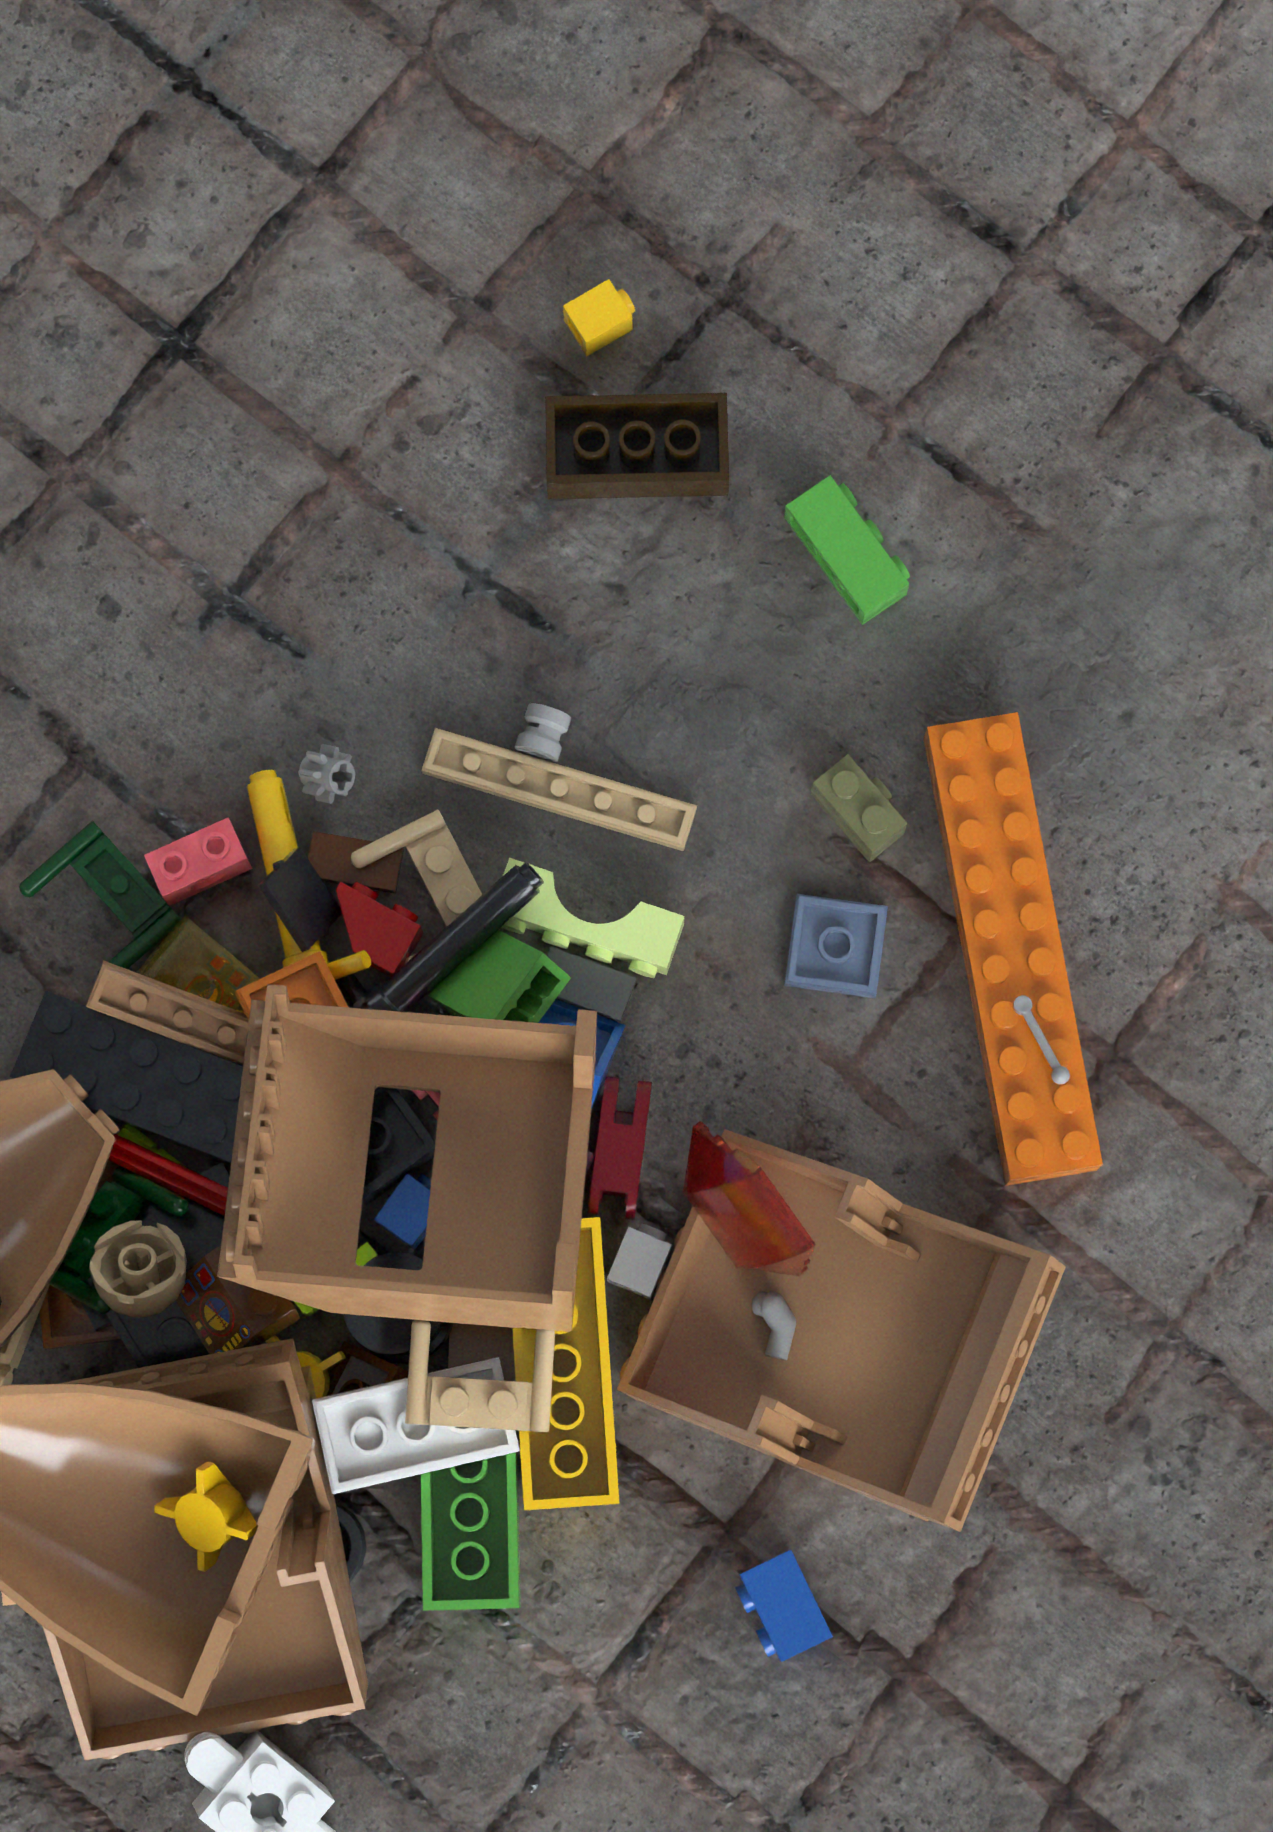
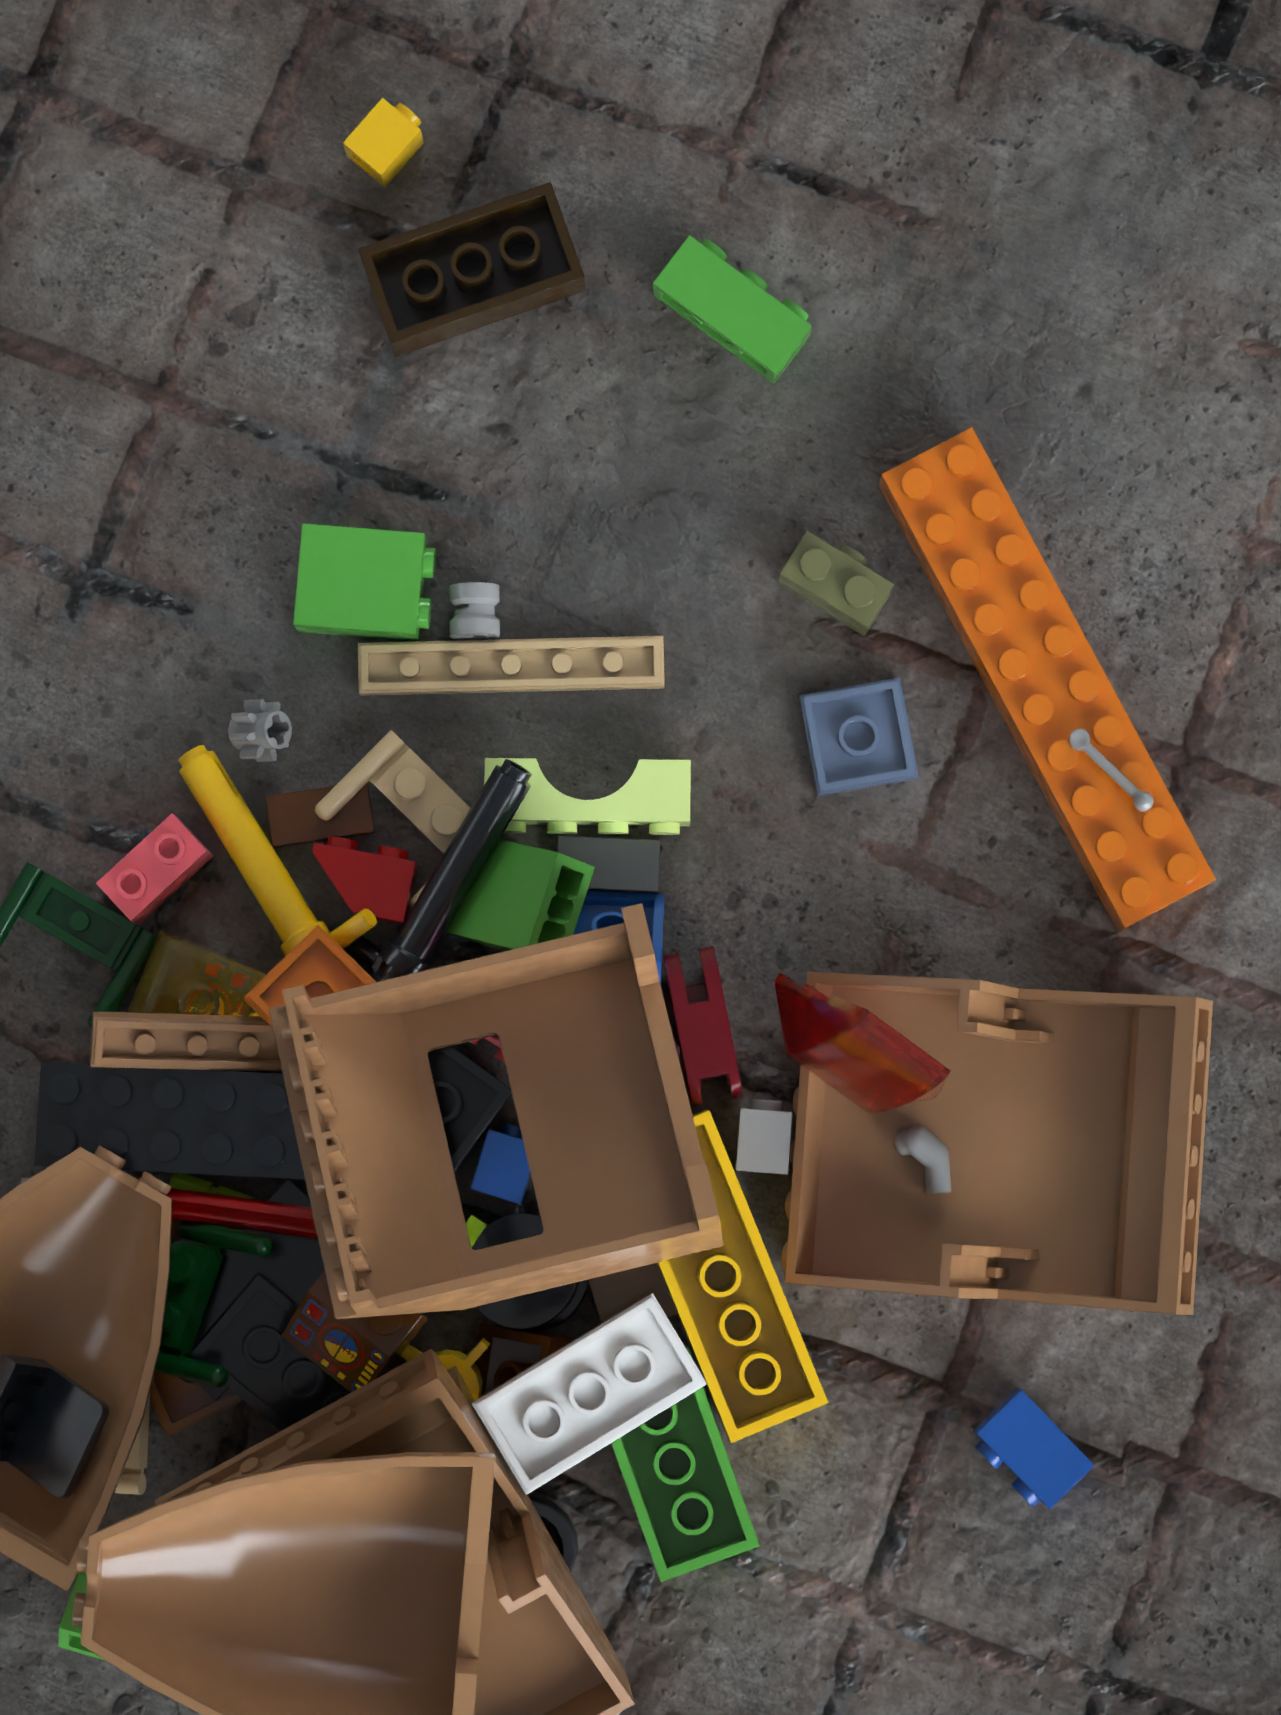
camera: 15 degrees left, 5 degrees up
tan cylinder [90,1221,187,1318] -> none
yellow piece [154,1461,258,1572] -> none
black piece [258,847,342,952] -> none
tan plate [405,1320,555,1432] -> none
none -> bright green brick [293,523,436,641]

